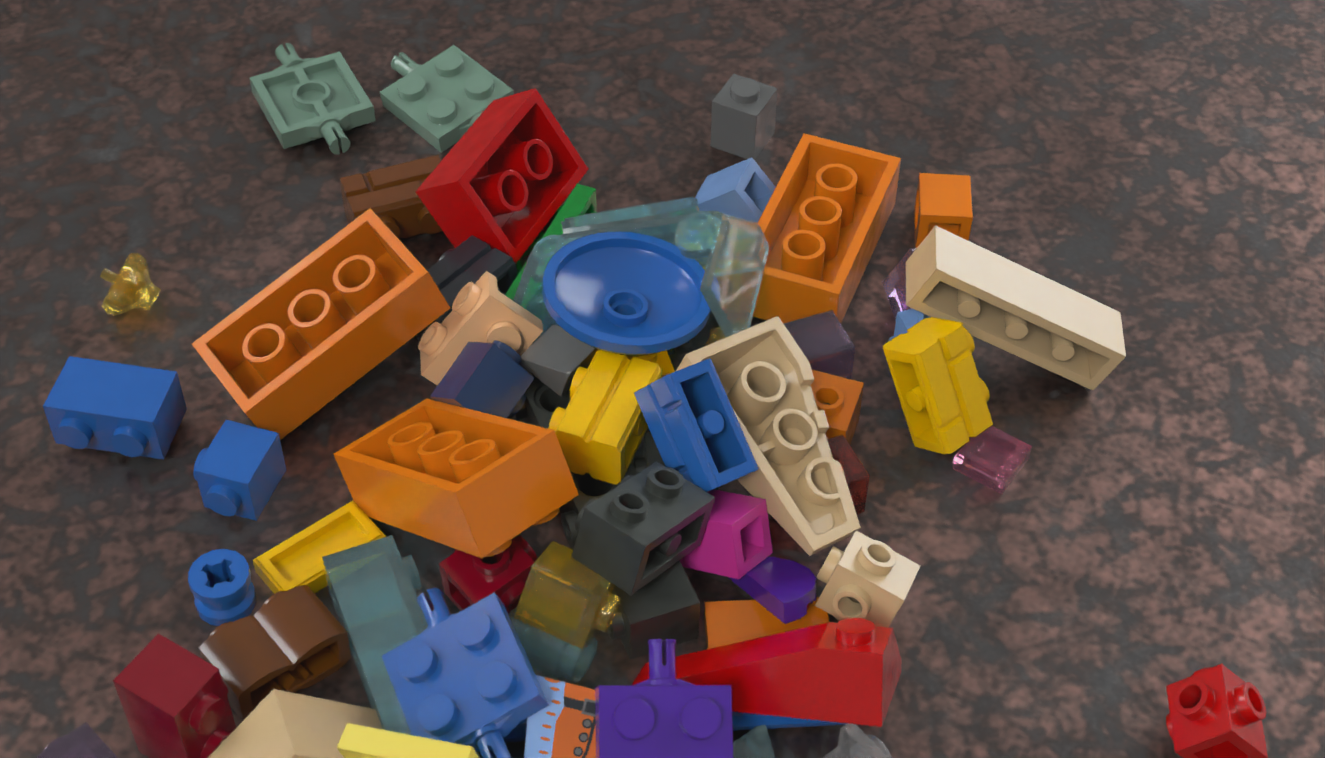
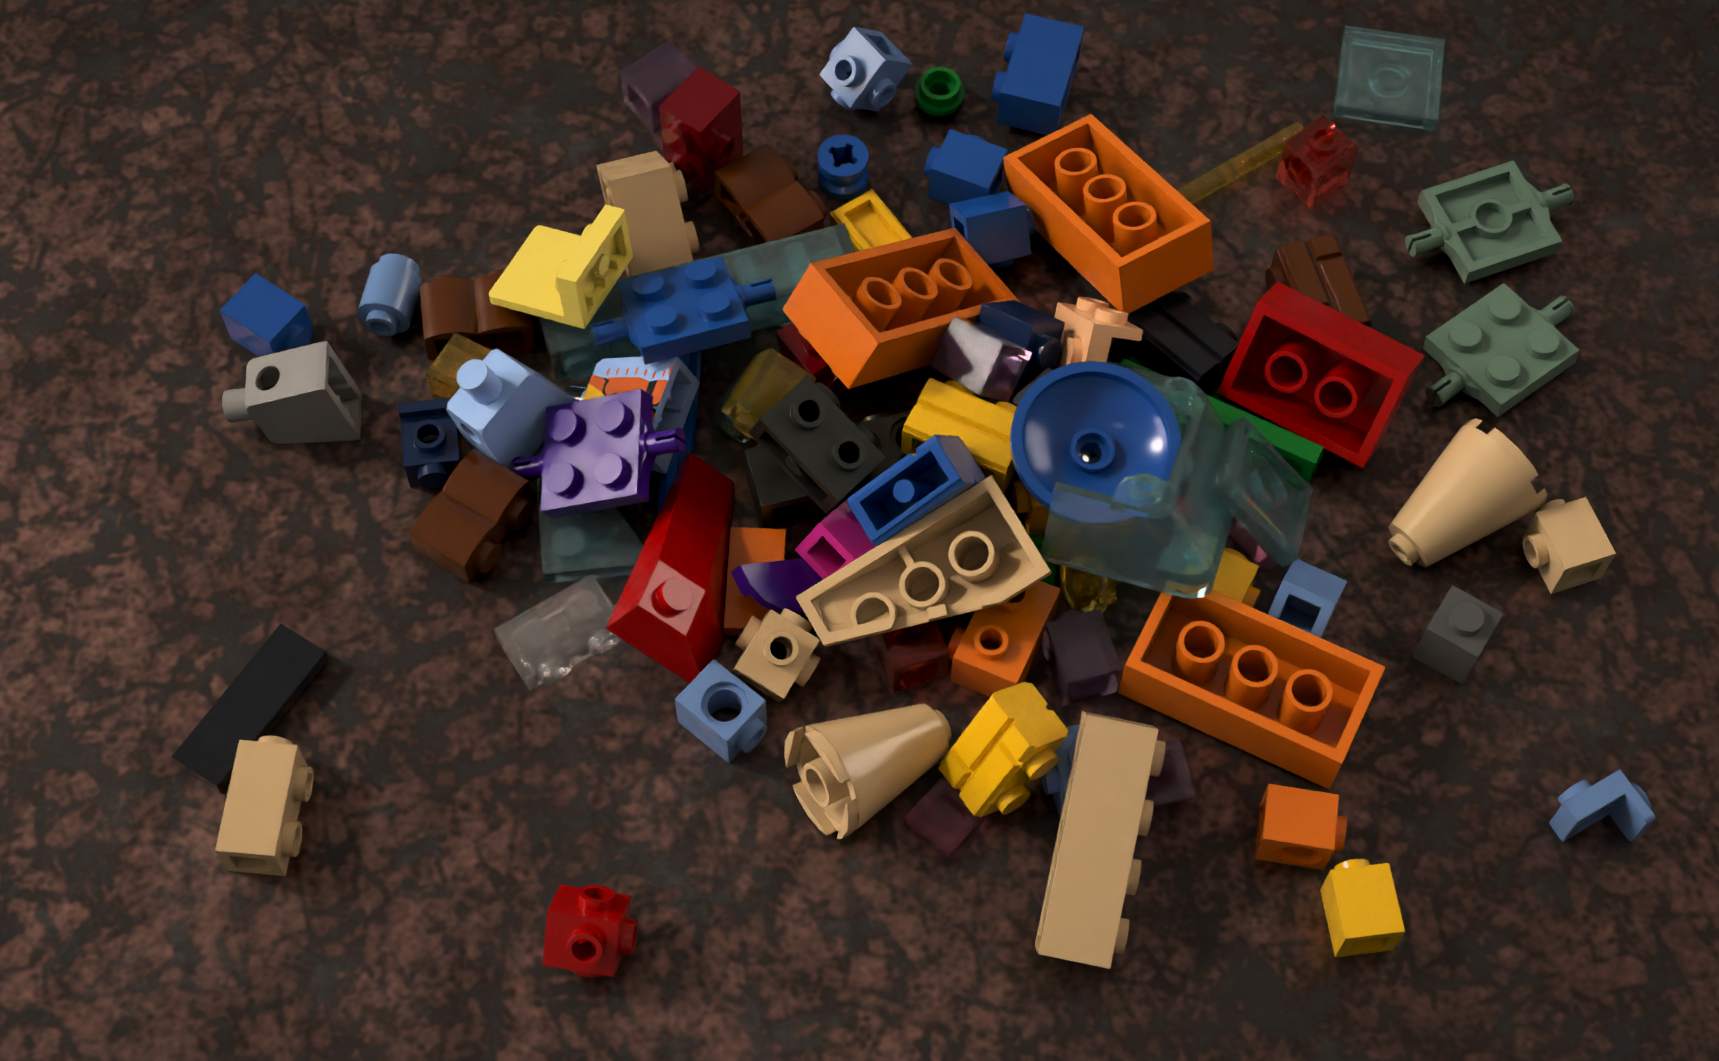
camera: 95 degrees right, 15 degrees up
clear yellow piece [100,253,160,315] -> none
none -> medium blue brick [675,659,768,763]
none -> tan cone [784,704,952,839]
none -> medium blue brick [819,27,913,111]
none -> green plate [914,67,965,116]
none -> brick [930,316,1032,402]
none -> blue brick [949,191,1035,268]
none -> clear yellow bar [1176,122,1307,204]
none -> clear red brick [1276,115,1359,210]
none -> yellow brick [1320,859,1405,957]
none -> clear light blue tile [1333,25,1445,131]
none -> tan cone [1388,418,1547,567]
none -> tan brick [1522,497,1616,594]
none -> medium blue bracket [1549,769,1655,842]

